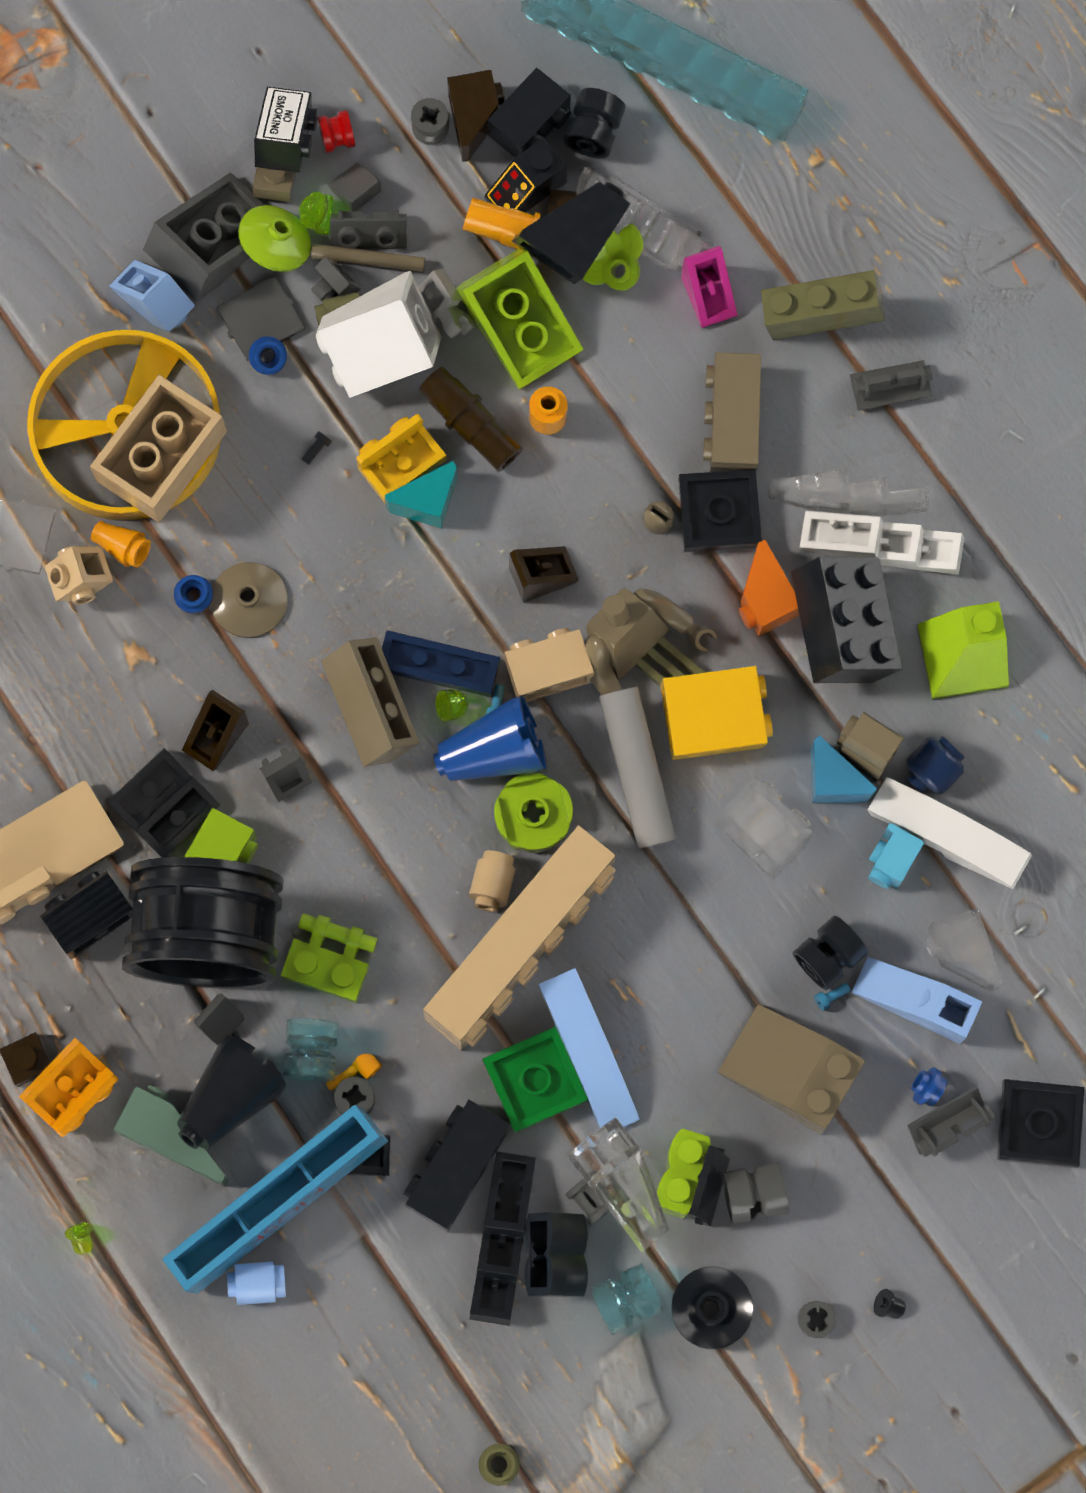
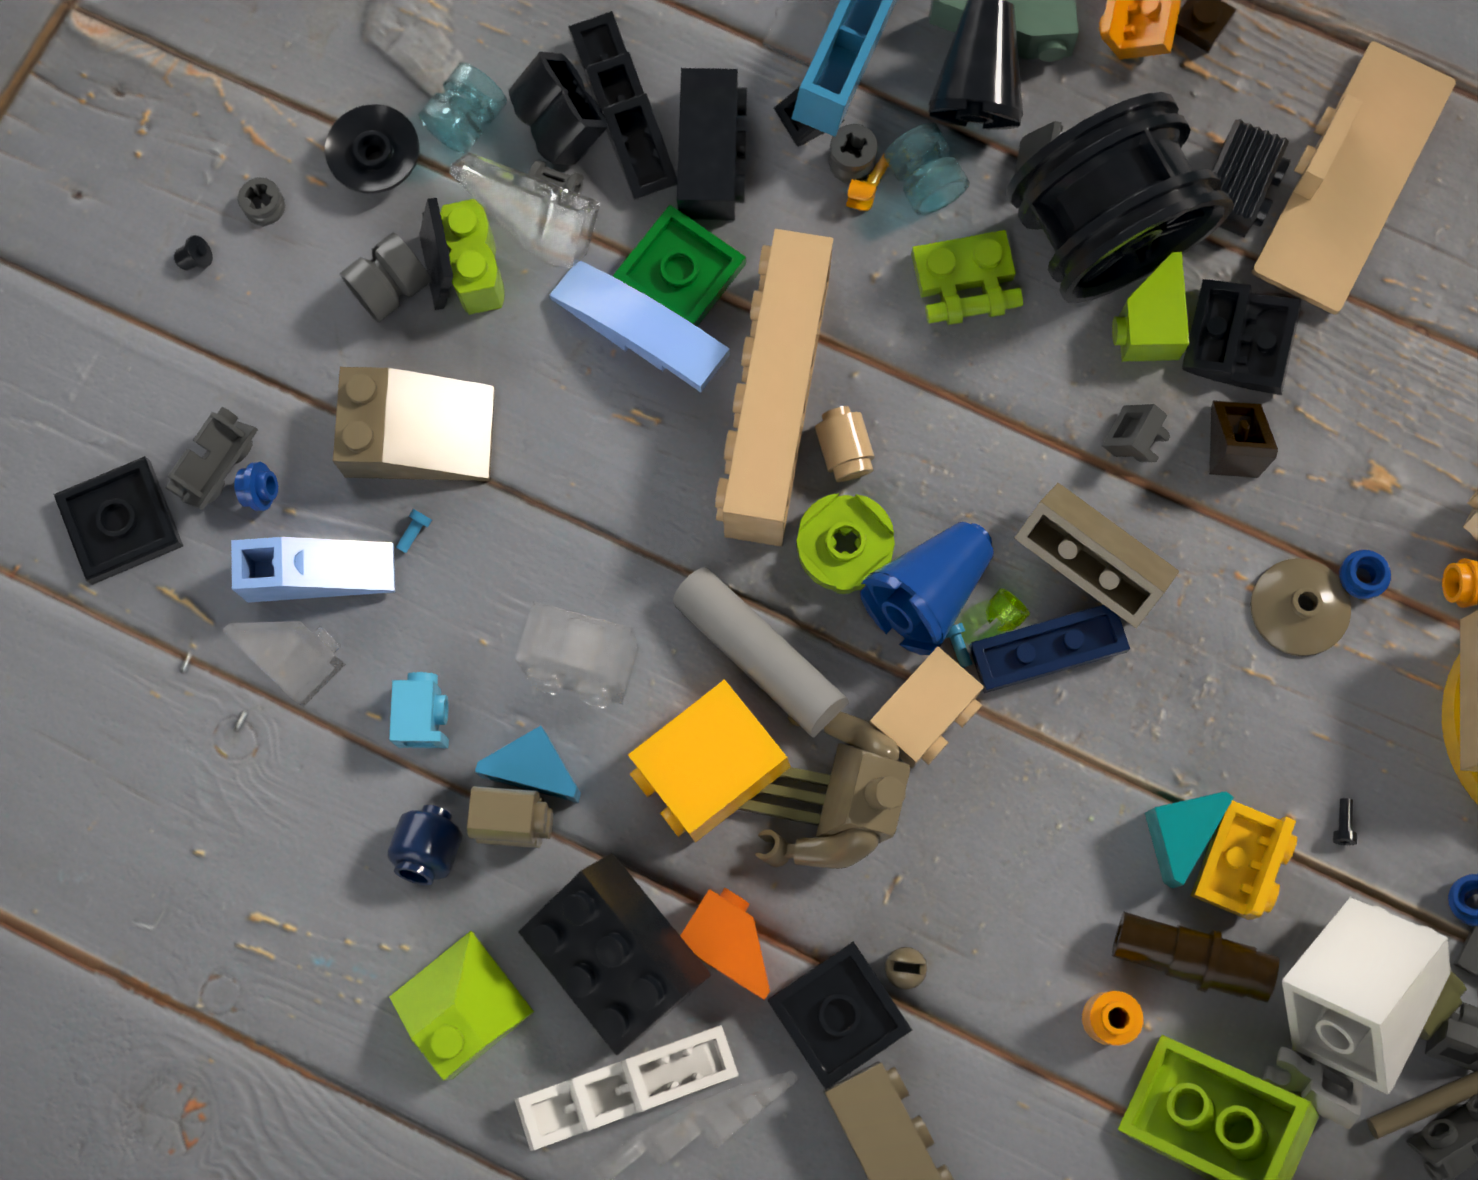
camera: 155 degrees right, 0 degrees up
dark brown slope [509,546,579,603] -> none
black wheel [792,915,868,991] -> none
white slope [868,777,1032,889] -> none

